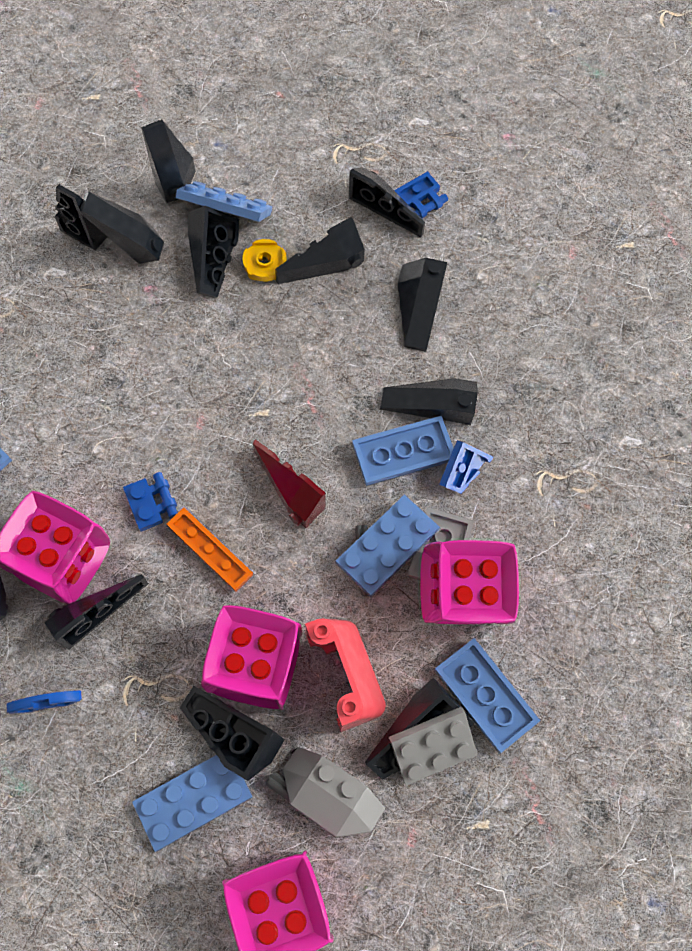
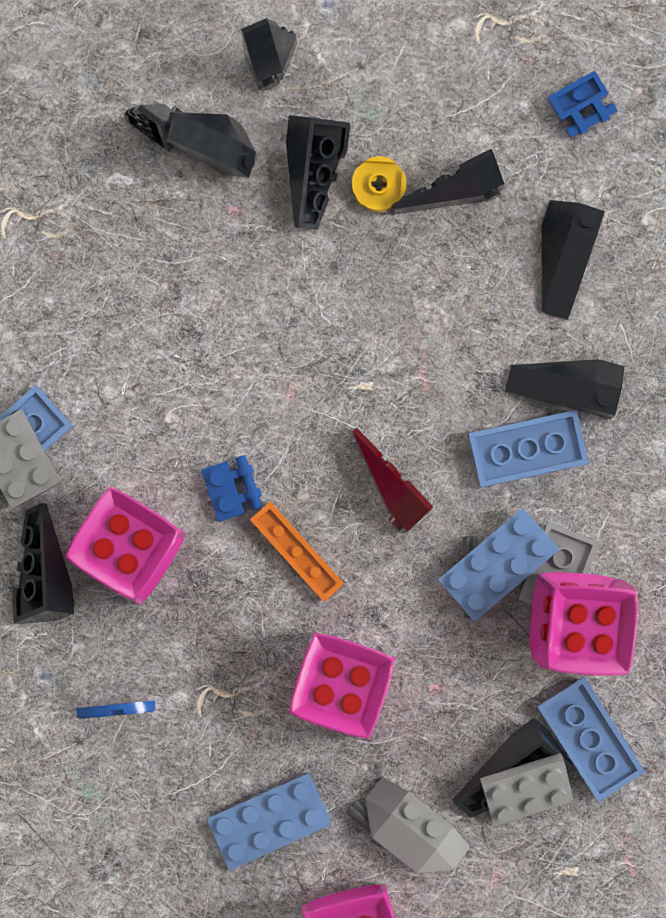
camera: 10 degrees right, 15 degrees up
black wedge [44,574,149,650] -> none
medium blue plate [176,181,273,222] -> none
black wedge [180,685,285,781] -> none
coral windscreen [305,618,386,732] -> none
black wedge [349,167,425,237] -> none
wing [439,440,493,494] -> none

